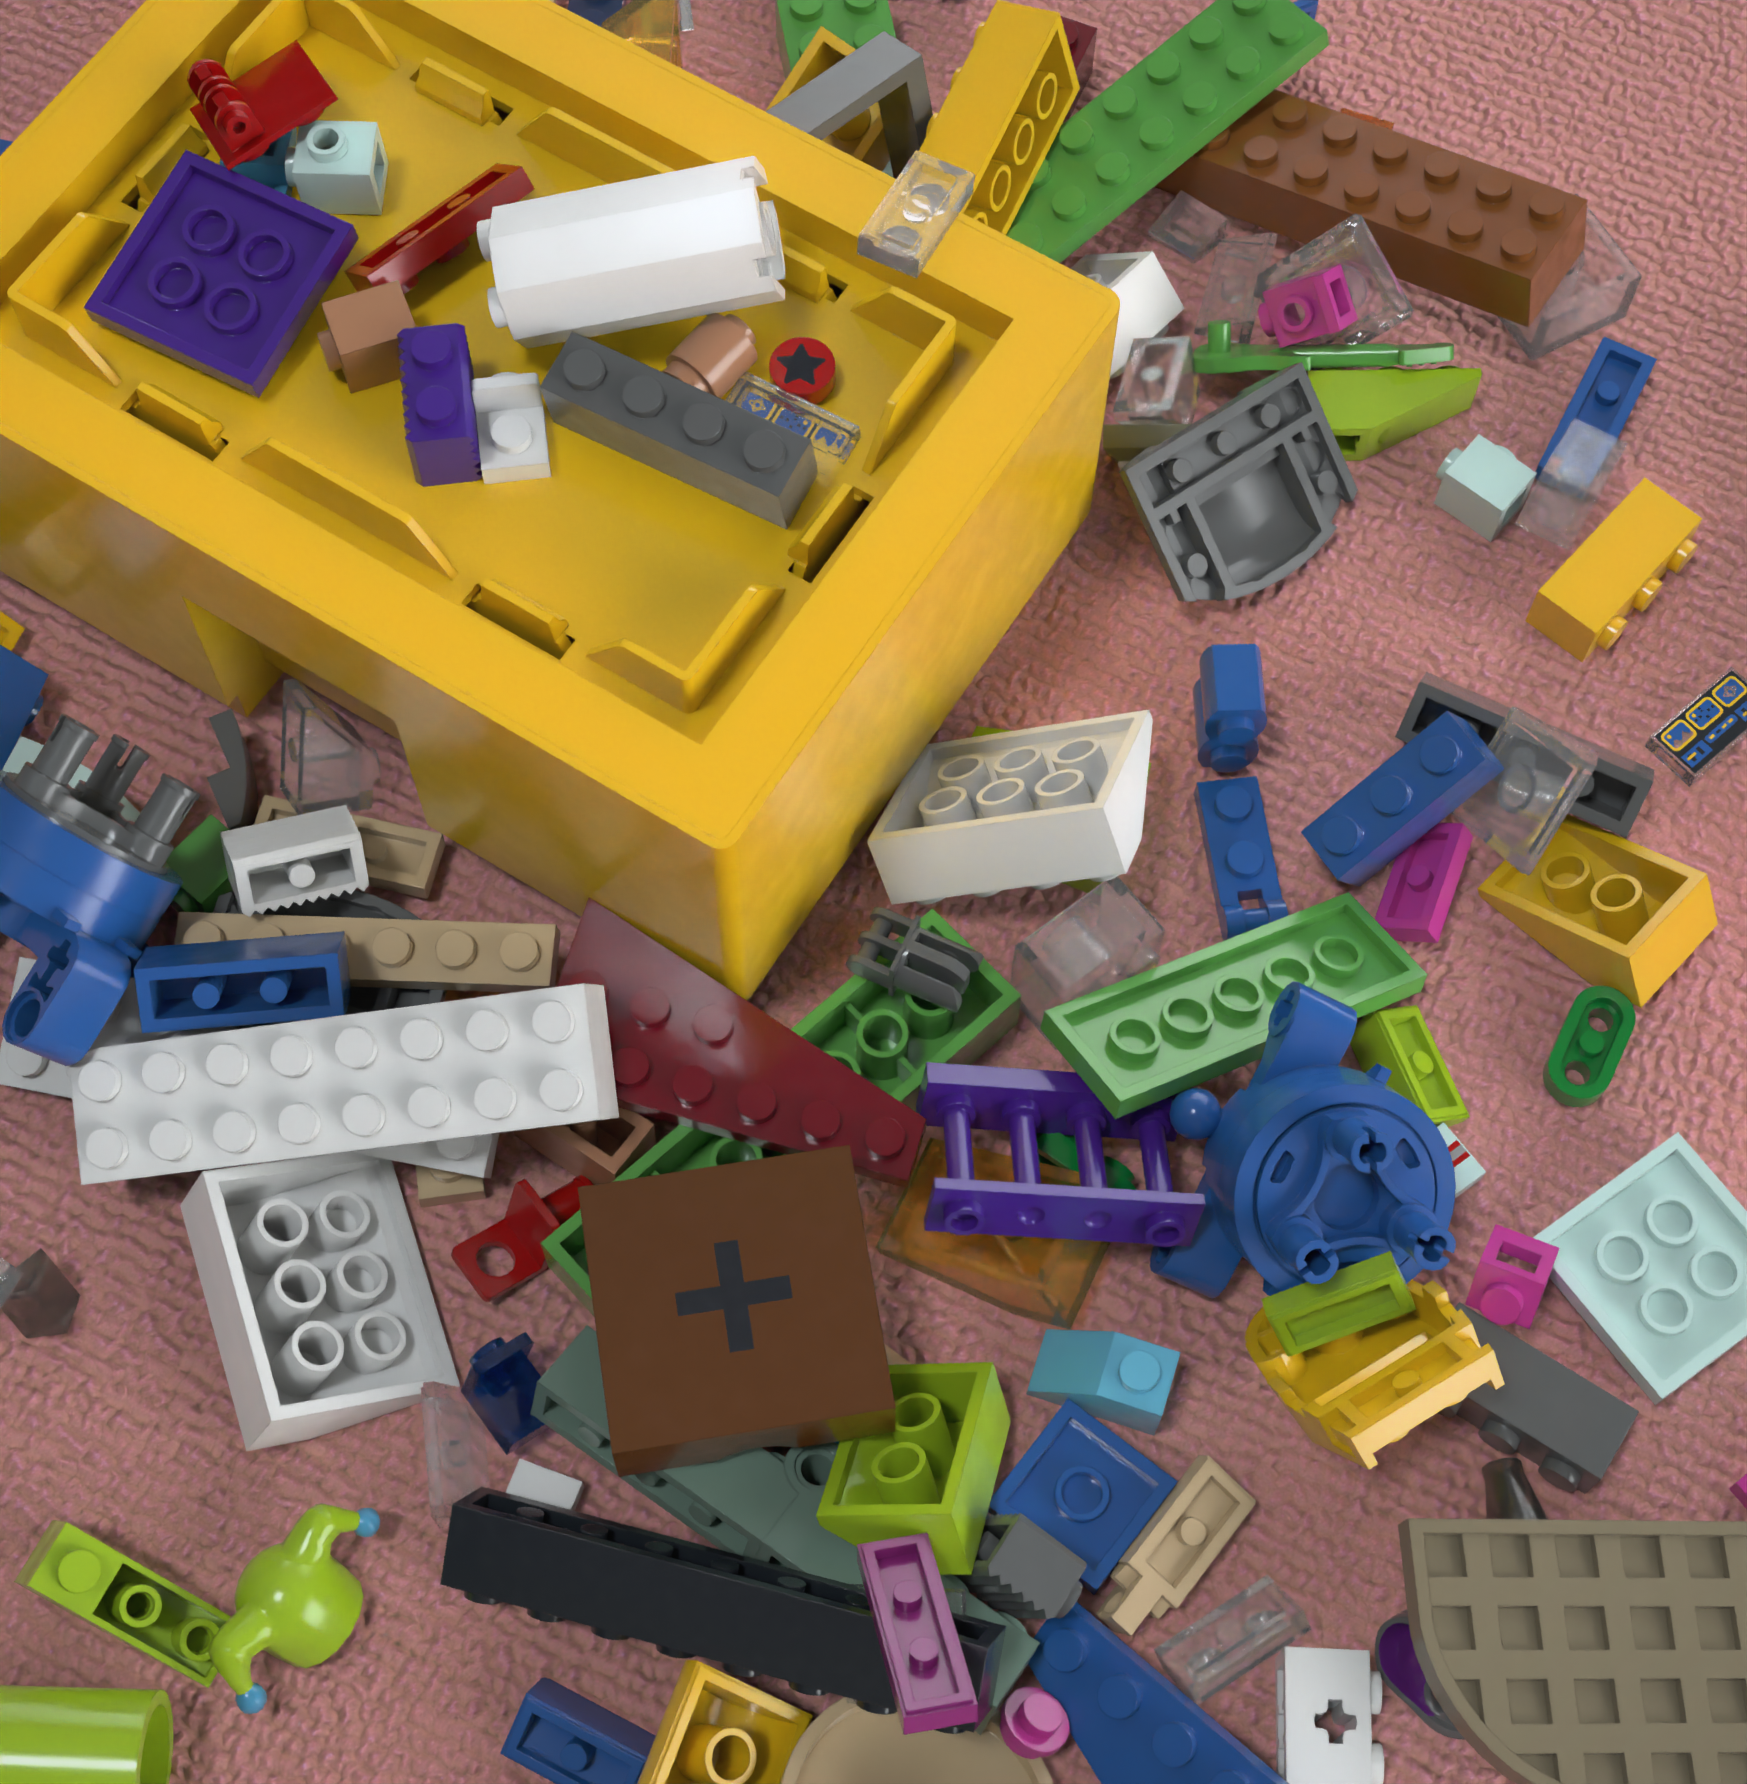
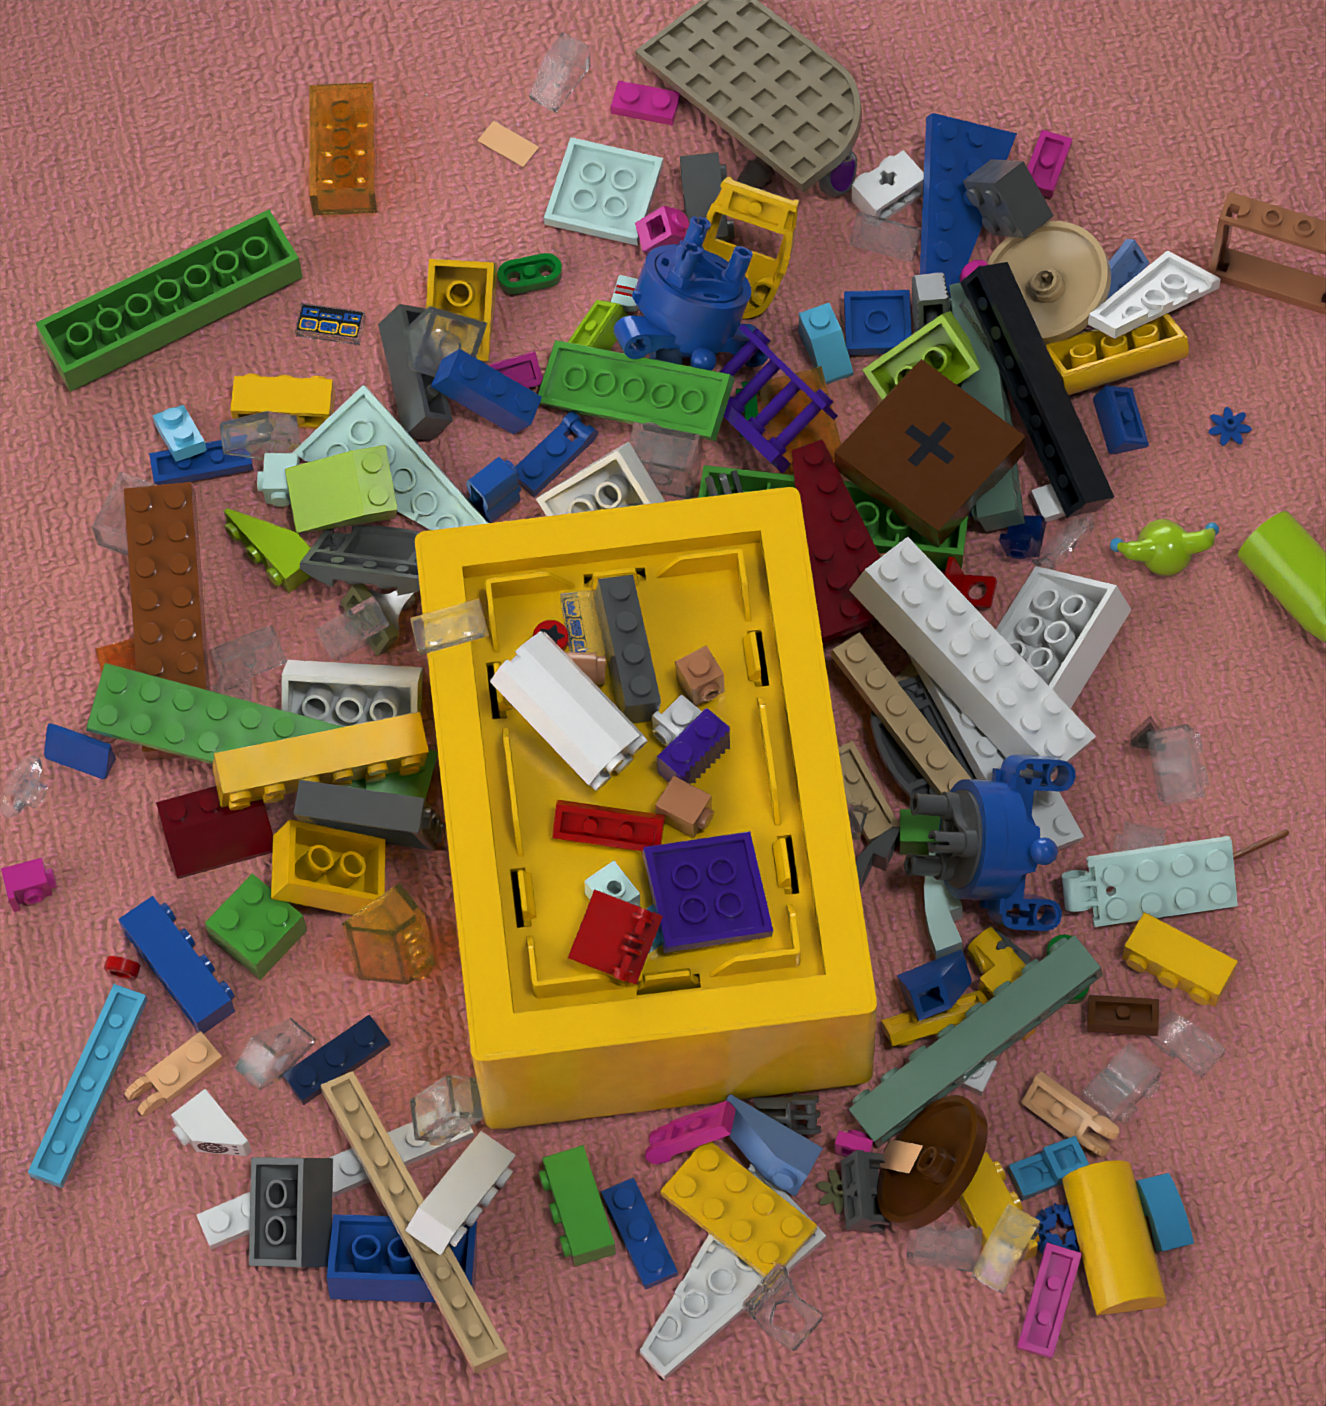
camera: 125 degrees left, 0 degrees up
lime slope [14,1520,231,1688] -> none
blue brick [134,931,352,1033] -> none
white brick [220,805,369,917] -> none
magenta tile [857,1533,978,1735] -> none
tan hinge [1096,1455,1256,1636] -> none
bright green piece [1193,320,1454,374] -> none
clear slope [1253,214,1414,372] -> none
dark pink brick [1258,264,1358,348] -> none
lime tile [1261,1251,1416,1357] -> none
none -> medium azure plate [153,405,207,462]
none -> lime slope [285,445,398,534]
none -> light aqua wing [292,385,489,530]
none -> nougat brick [675,645,725,706]

